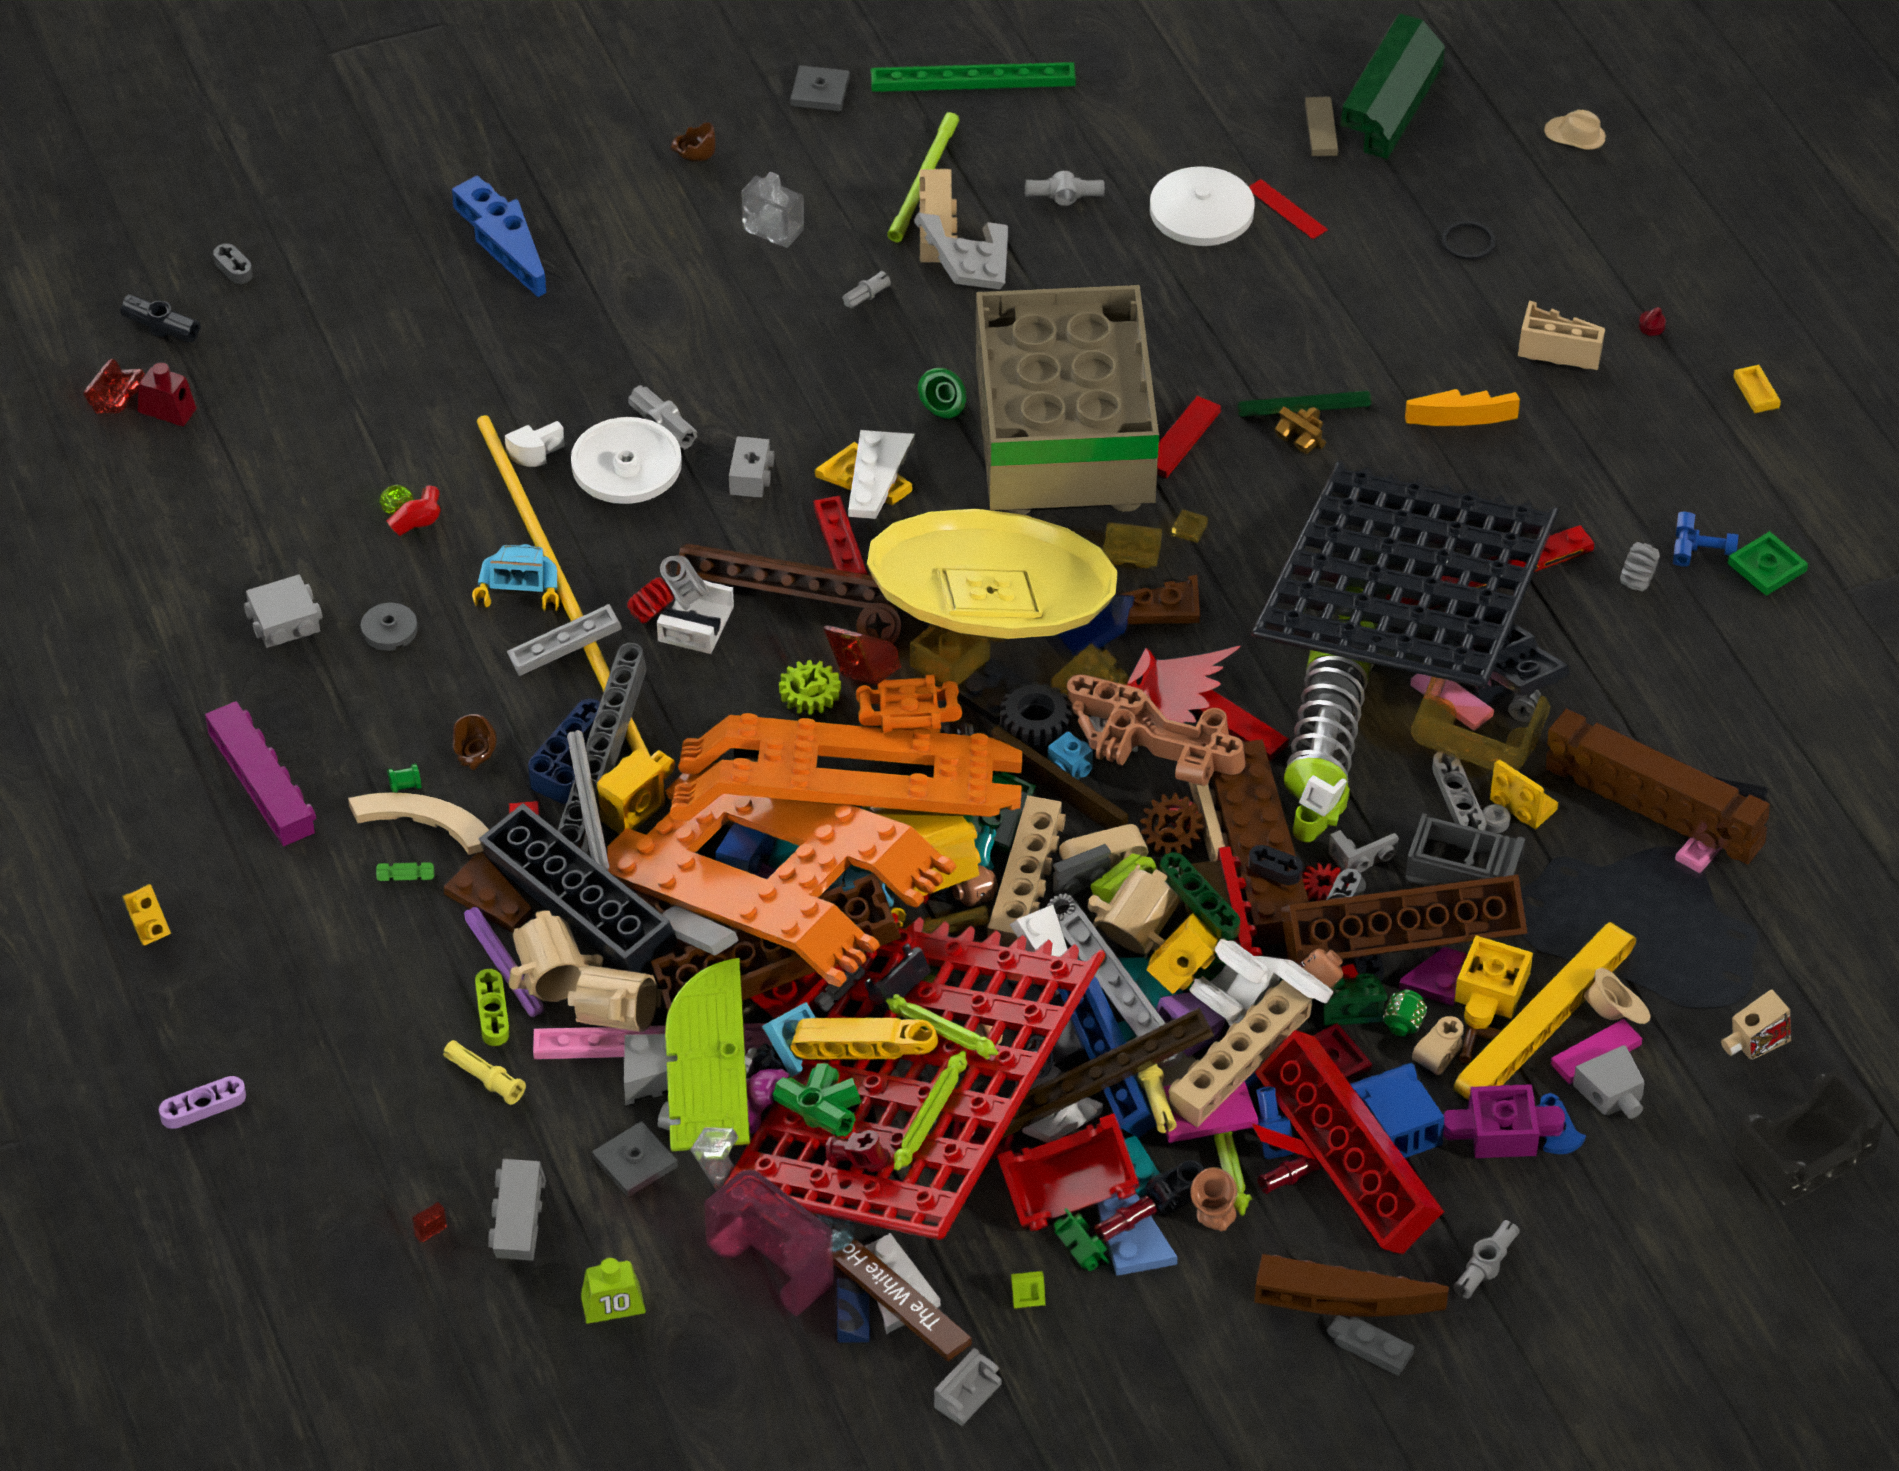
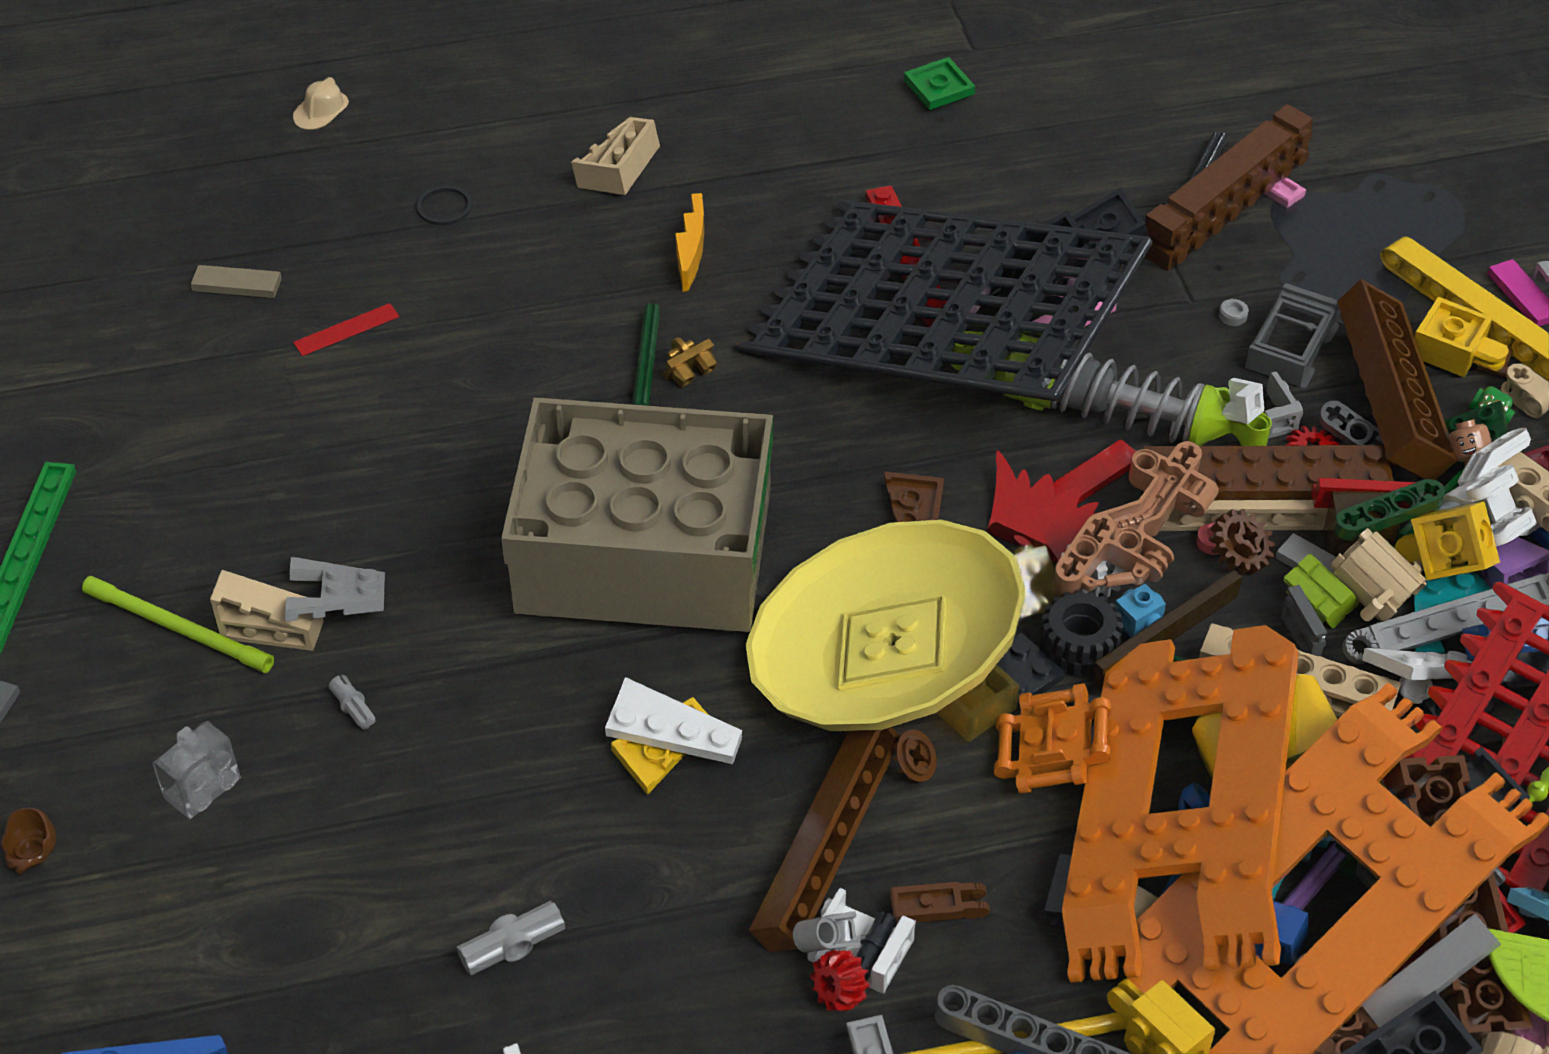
camera: 80 degrees left, 0 degrees up
white dish [571,417,682,504] -> none
light grey brick [729,436,774,498] -> none
lime gear [779,660,841,715] -> none
red tile [813,496,868,575] -> none
clear red slope [823,625,902,685] -> none
green hat [918,368,967,419] -> none
light grey pin [1025,171,1105,206] -> none
tan beam [1059,824,1148,869] -> none
clear yellow bracket [1102,522,1162,568] -> none
white dish [1150,167,1255,246] -> none
clear yellow tile [1172,509,1208,543] -> none
black beam [1248,845,1303,885] -> none
dark green panel [1341,13,1445,159] -> none
magenta wing [1399,947,1468,1006] -> none
clear yellow windscreen [1411,677,1551,771] -> none
light grey beam [1432,750,1486,831] -> none
yellow bracket [1490,760,1558,829] -> none
tan piece [1584,968,1650,1024] -> none
light grey gear [1620,542,1660,591] -> none
dark red tile [1639,307,1666,336] -> none
blue bar [1673,512,1738,566] -> none
tan torso [1721,989,1791,1059] -> none
yellow tile [1733,365,1781,413] -> none
none -> reddish brown hinge [889,882,990,924]

